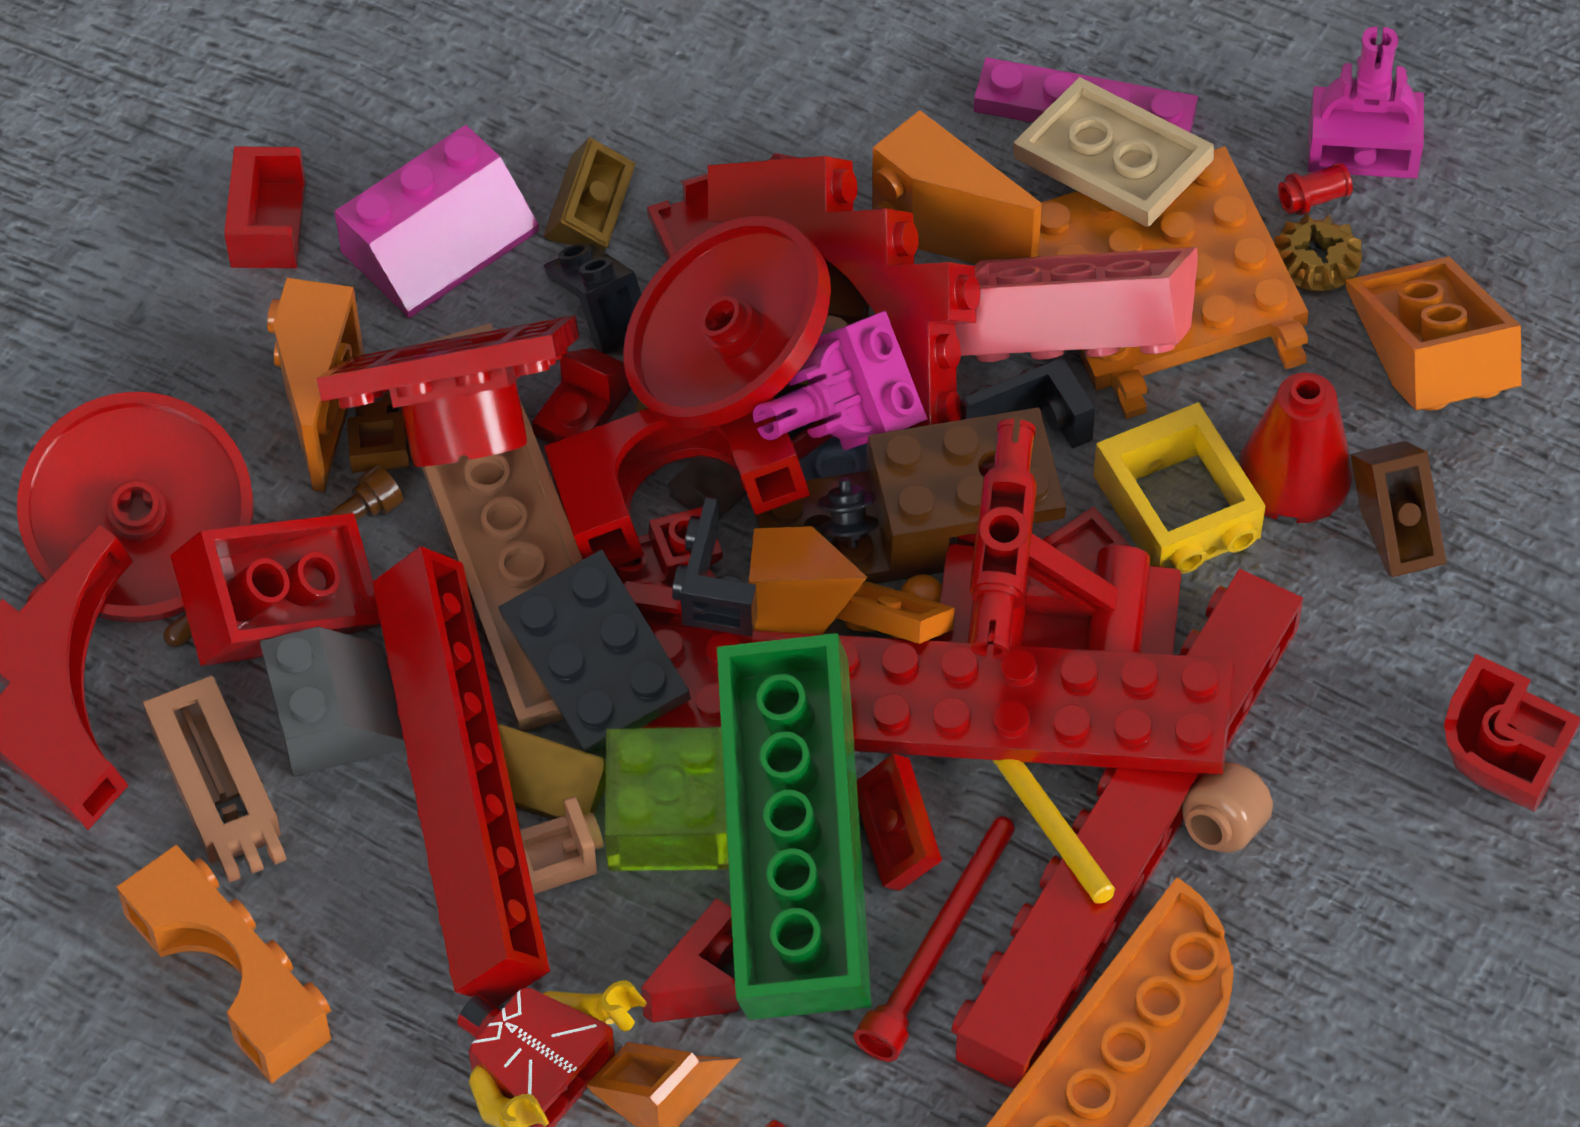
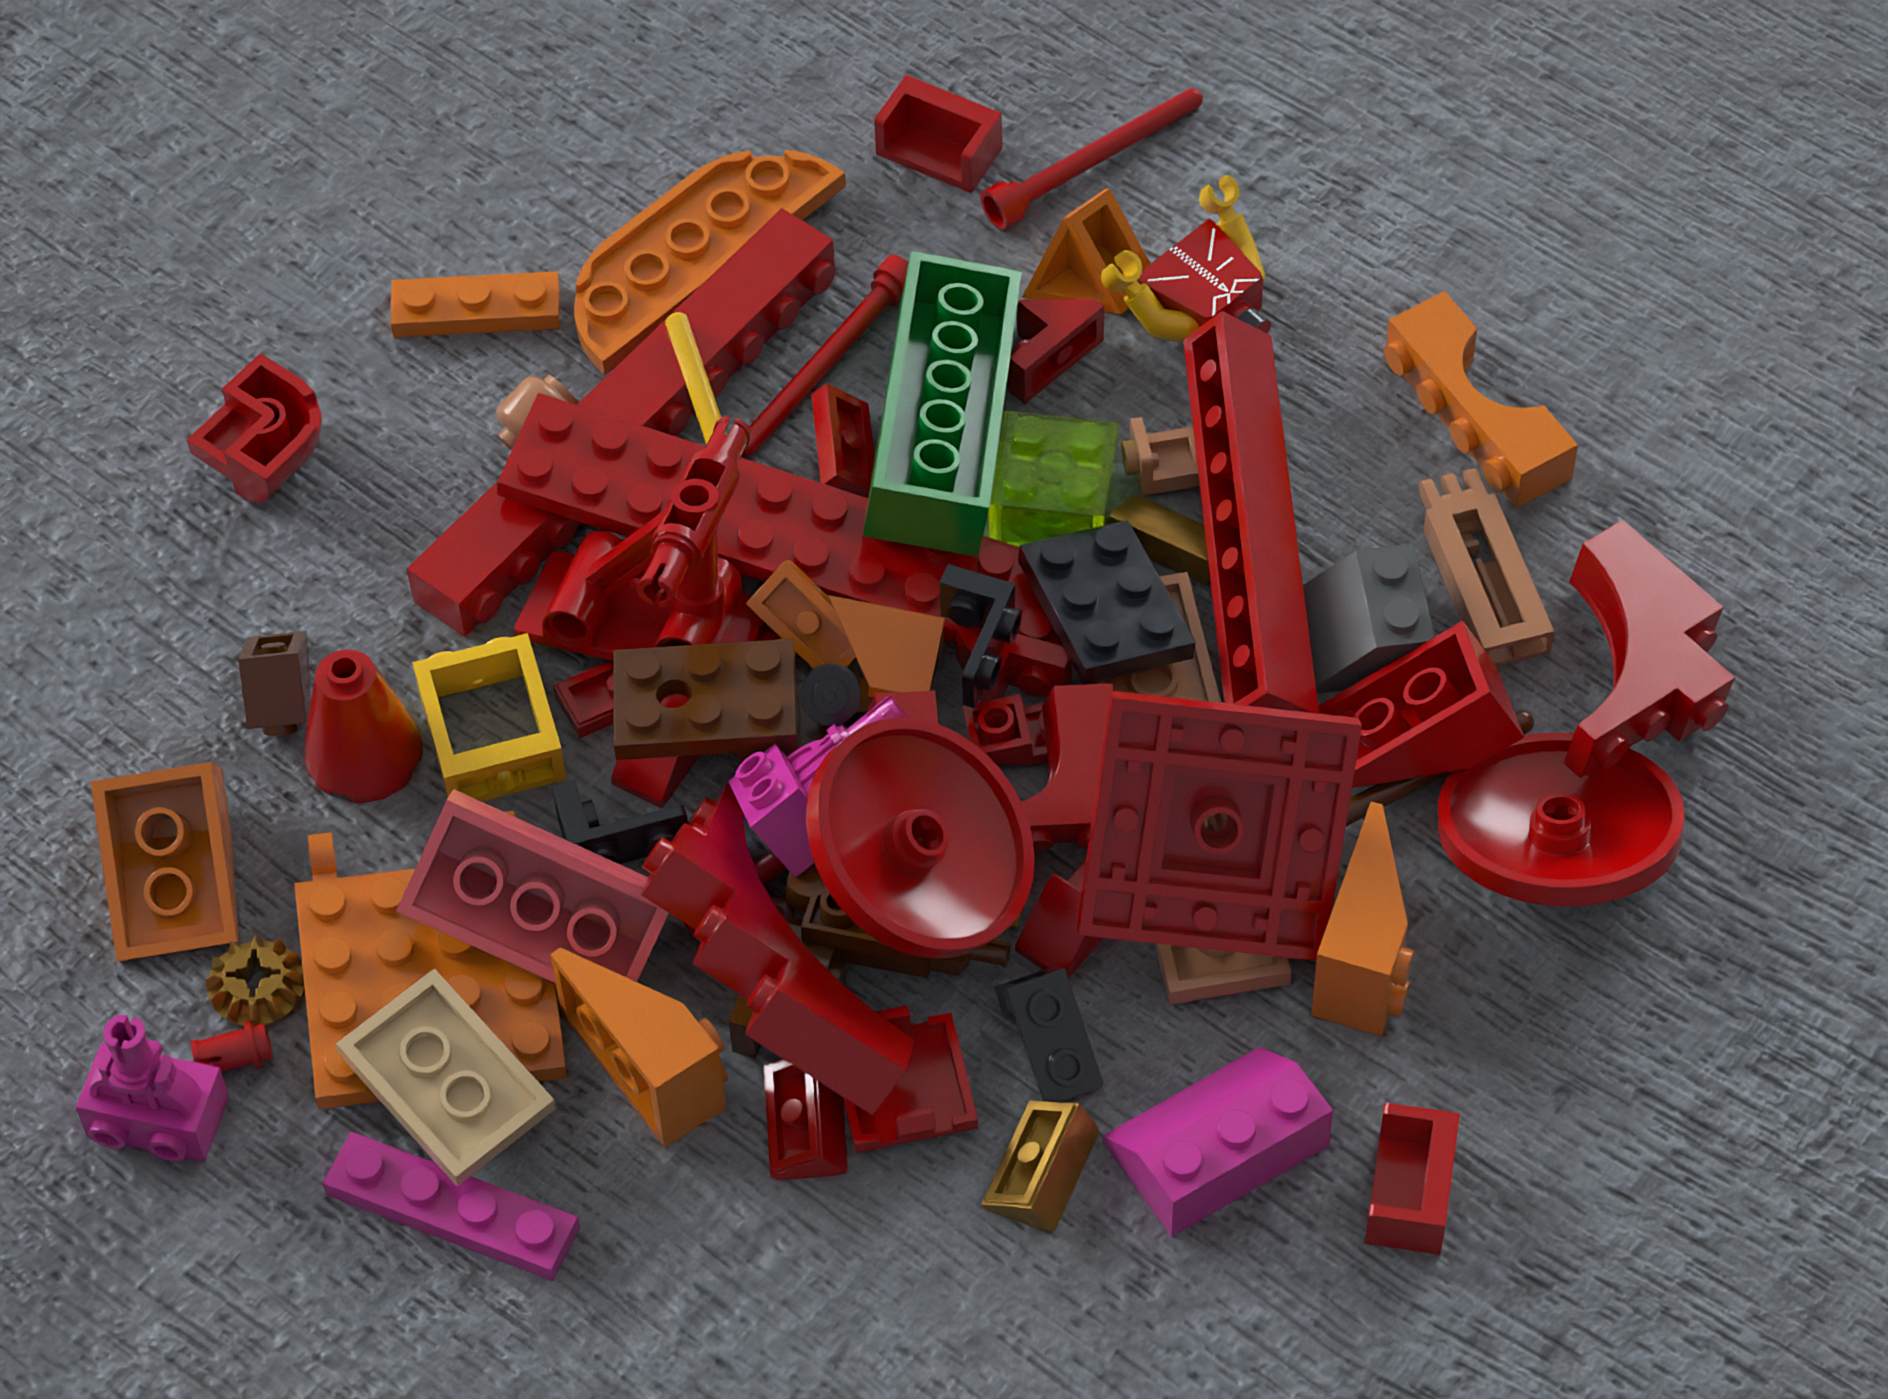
camera: 170 degrees left, 0 degrees up
none -> orange plate [391,271,560,337]

